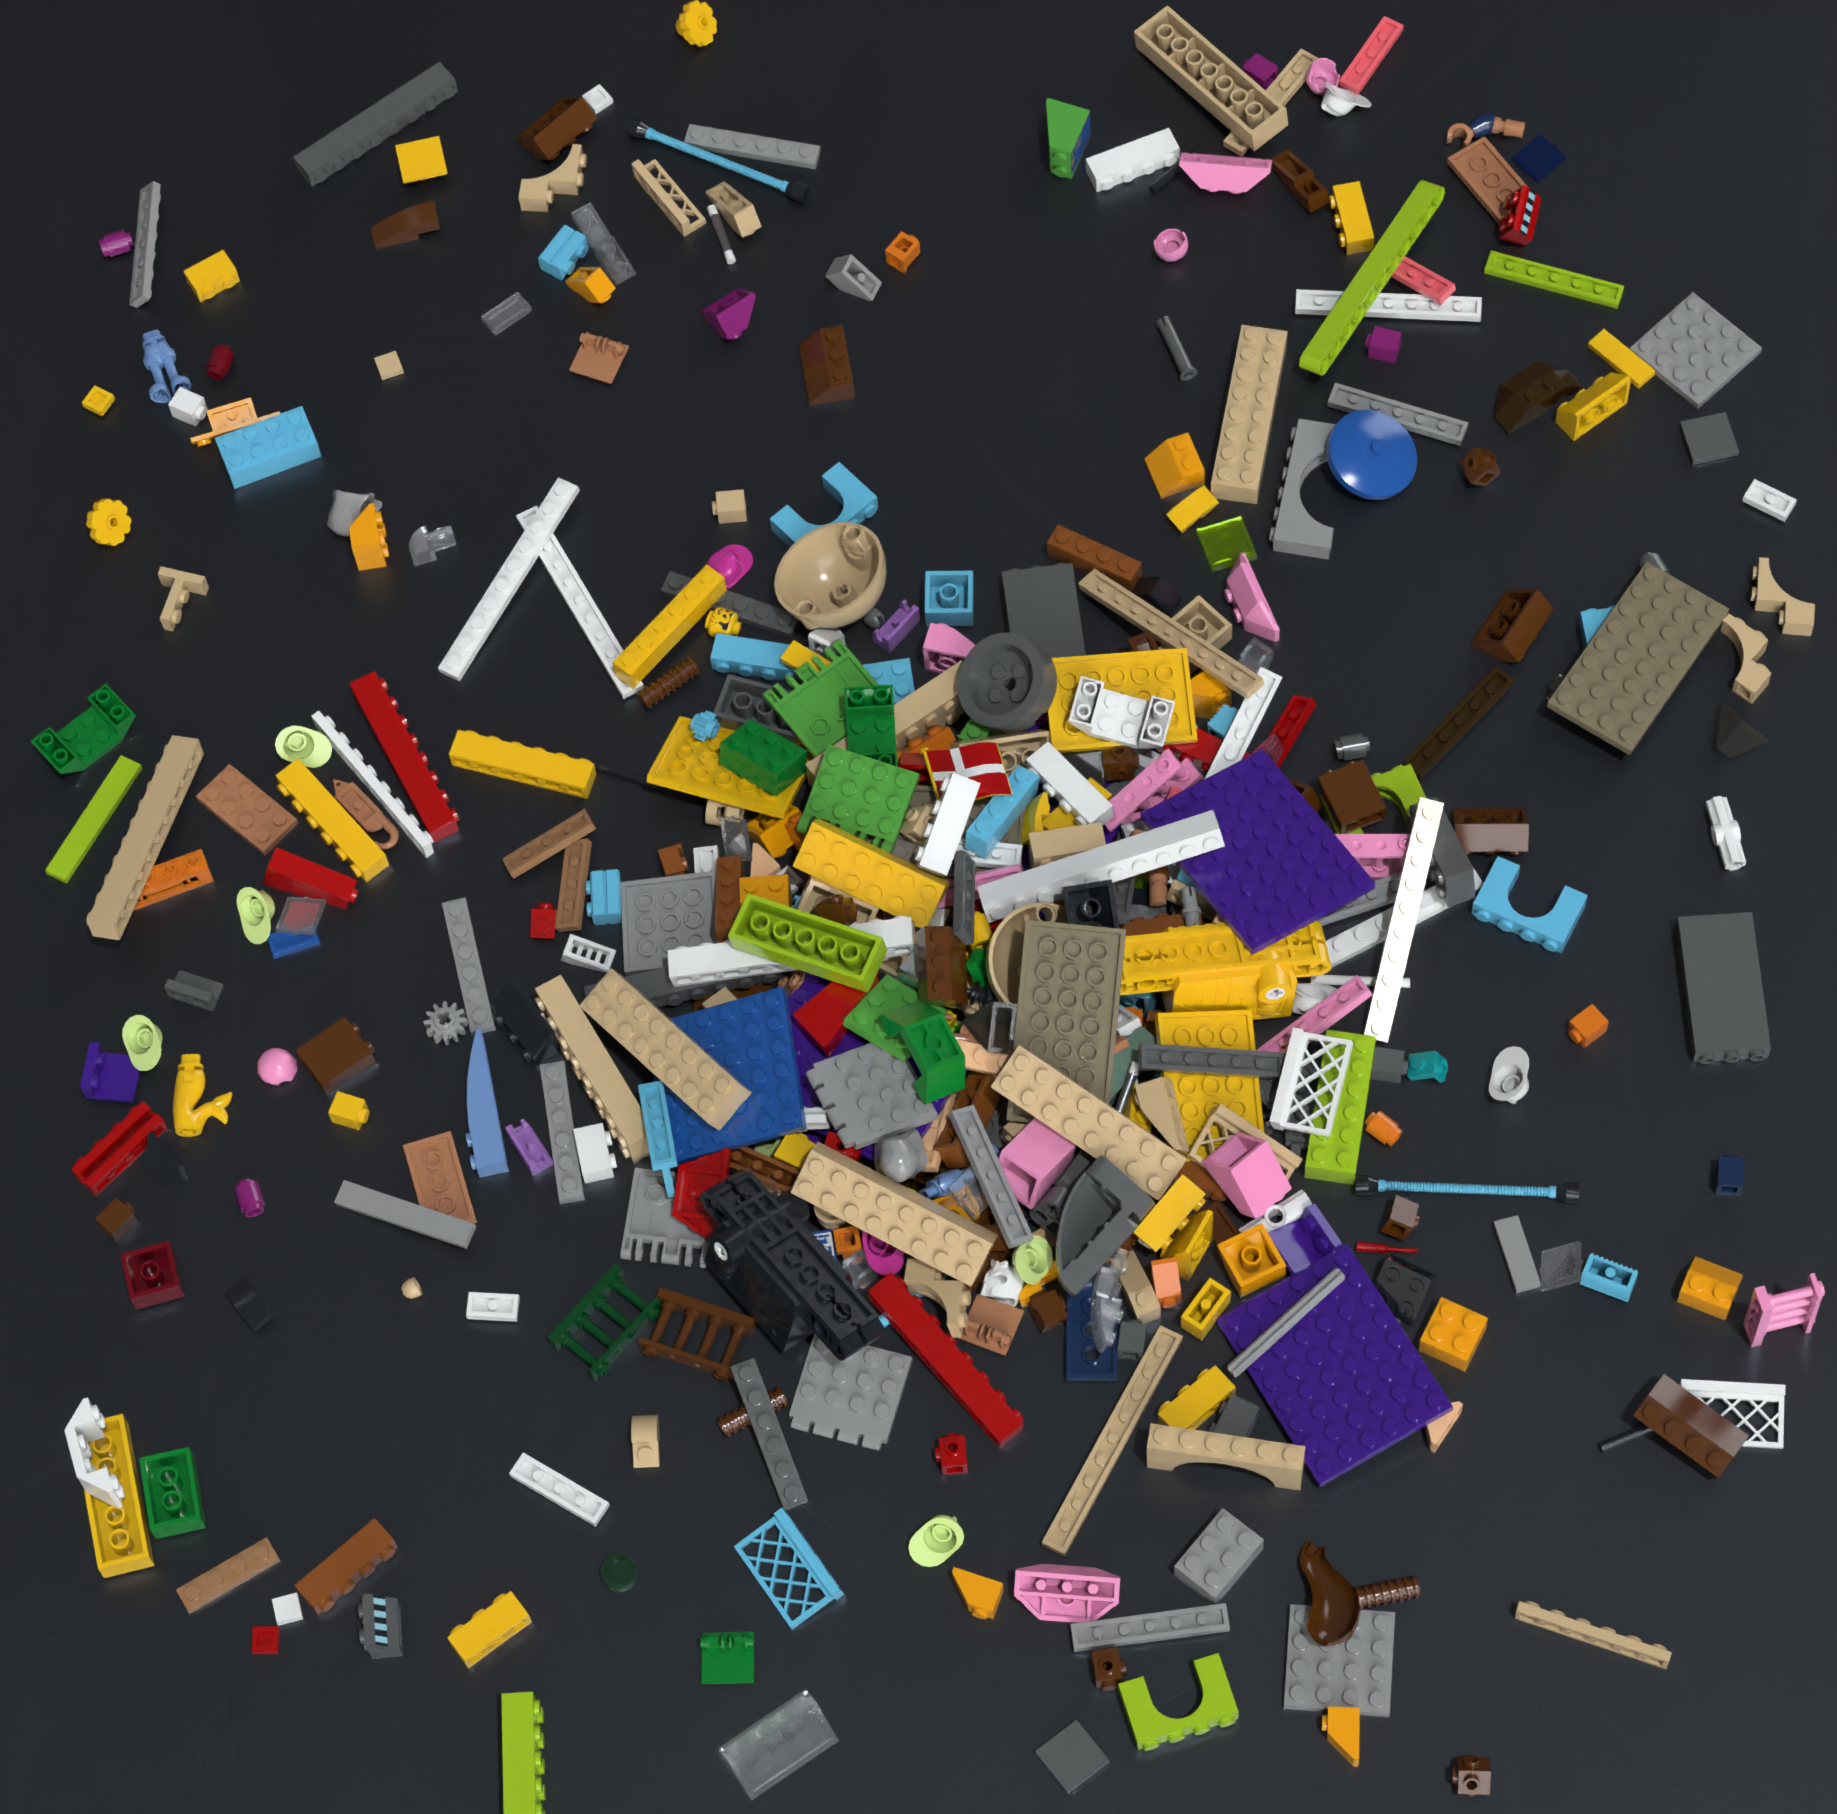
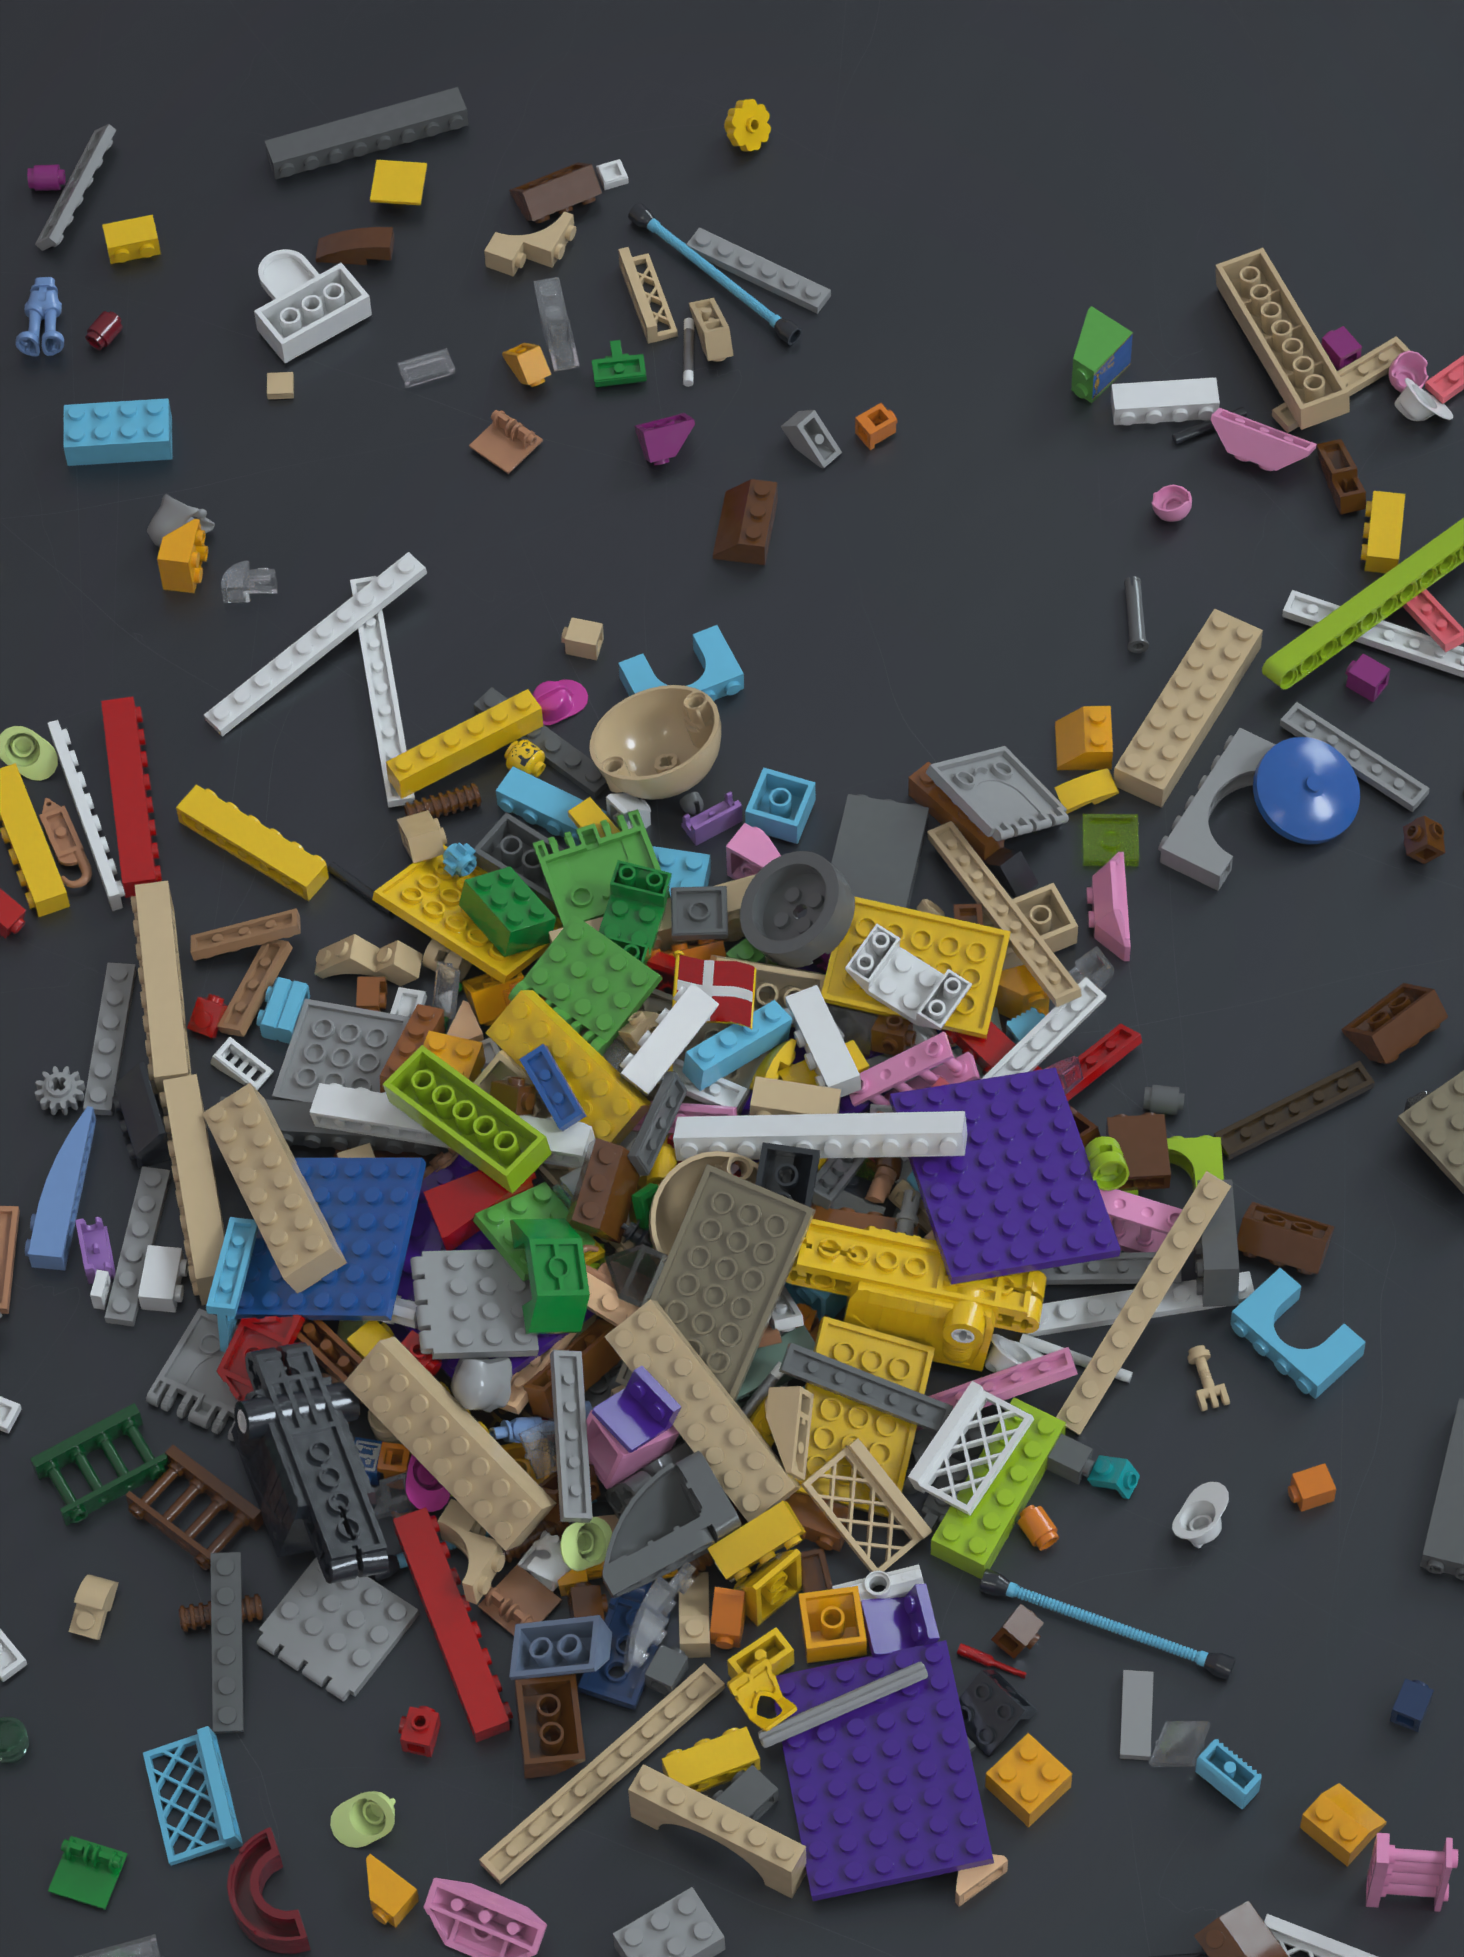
camera: 15 degrees right, 5 degrees down
white brick [168,387,208,427] -> none
light orange bracket [190,397,280,447] -> none
medium azure brick [538,225,588,280] -> none
bright pink slope [1202,1132,1292,1219] -> none
none -> white tile [90,1270,112,1310]
none -> tan brick [131,881,191,1105]
none -> dark red brick [227,1827,311,1954]
none -> white brick [254,249,372,363]
none -> tan arch [315,934,423,986]
none -> tan brick [397,810,447,863]
none -> sand blue slope [509,1615,612,1680]
none -> reddish brown slope [515,1674,585,1778]
none -> blue plate [520,1044,587,1131]
none -> green hinge [592,340,647,387]
none -> dark purple bracket [592,1365,681,1453]
none -> dark grey tile [671,886,728,941]
none -> yellow piece [727,1657,797,1732]
none -> tan tile [916,899,945,916]
none -> light grey hinge [926,746,1069,841]
none -> lime wheel [1085,1136,1129,1191]
none -> tan hinge [1187,1345,1230,1411]

